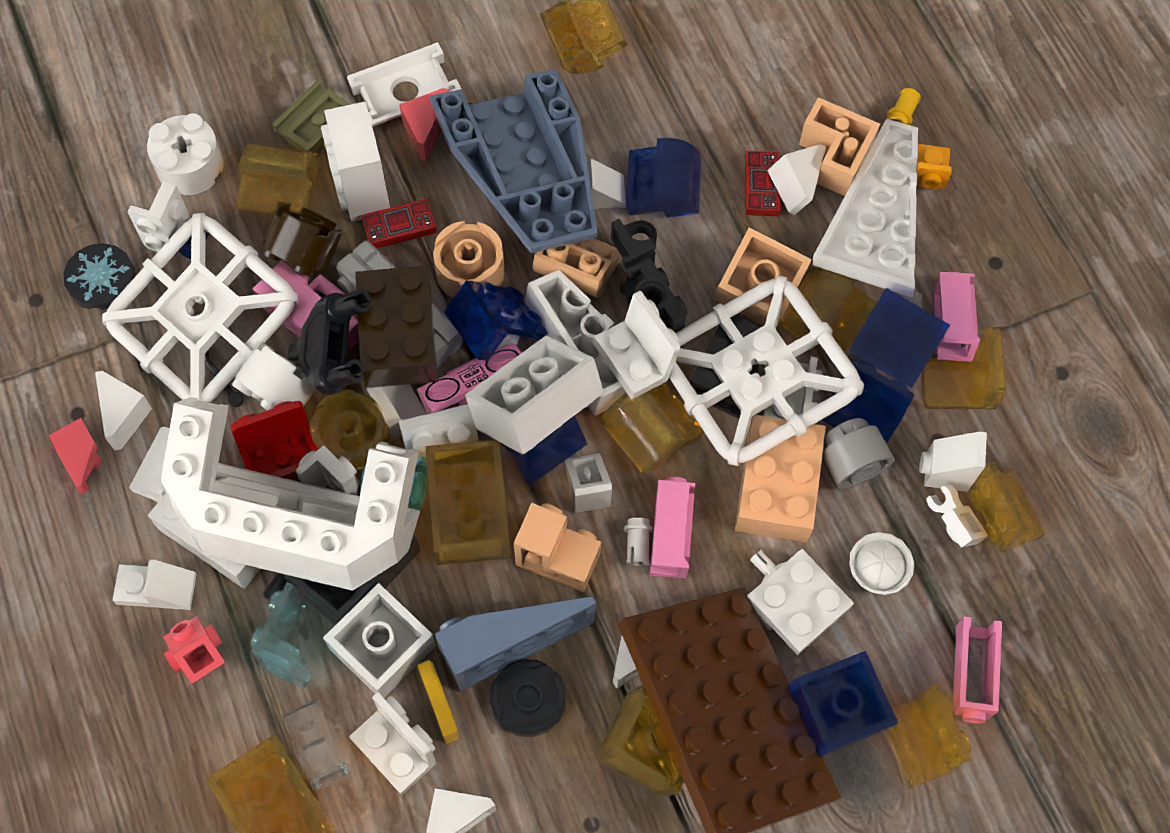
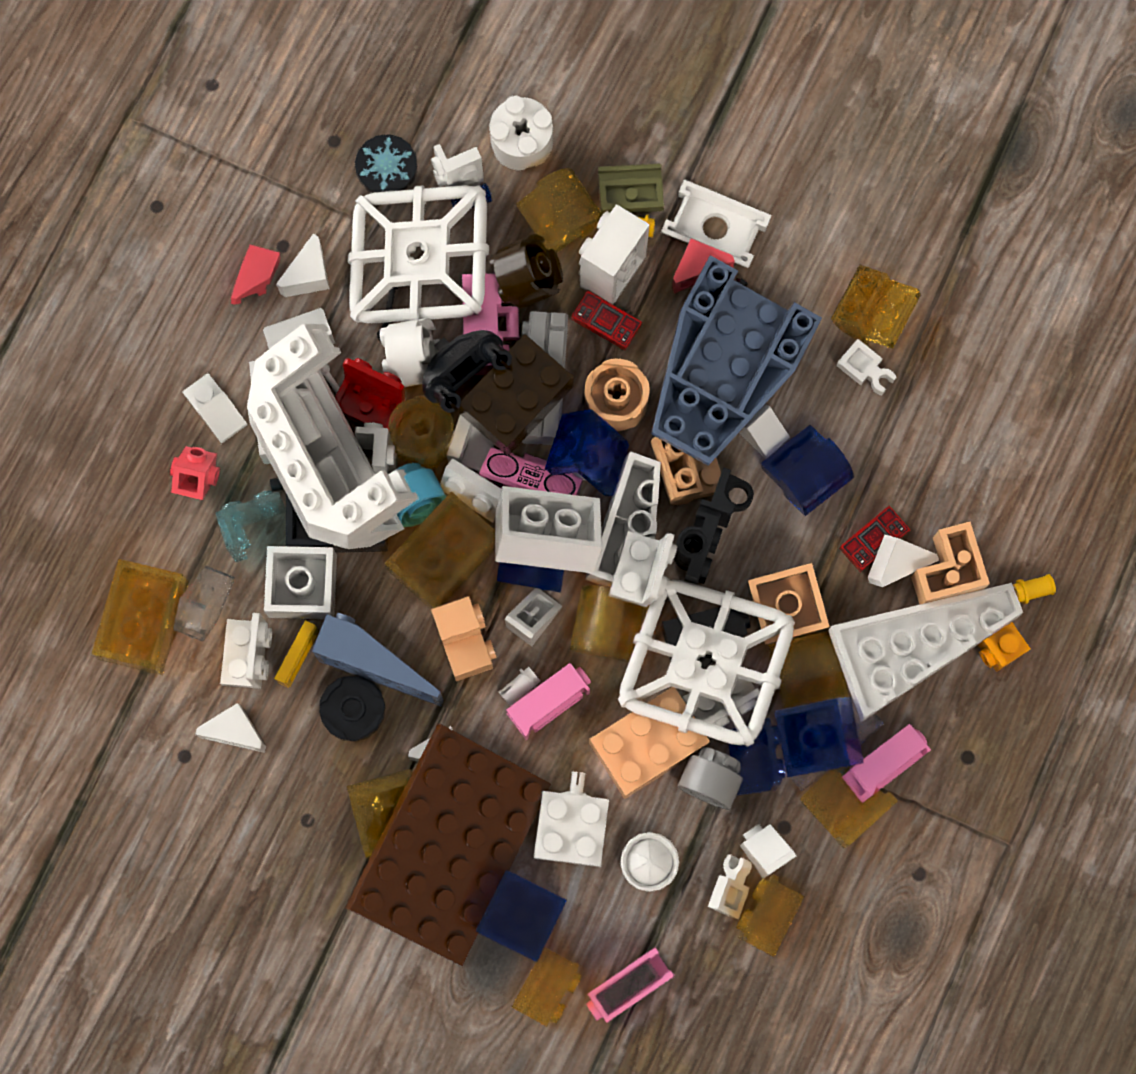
camera: 50 degrees right, 10 degrees up
none -> white plate [836,339,896,395]

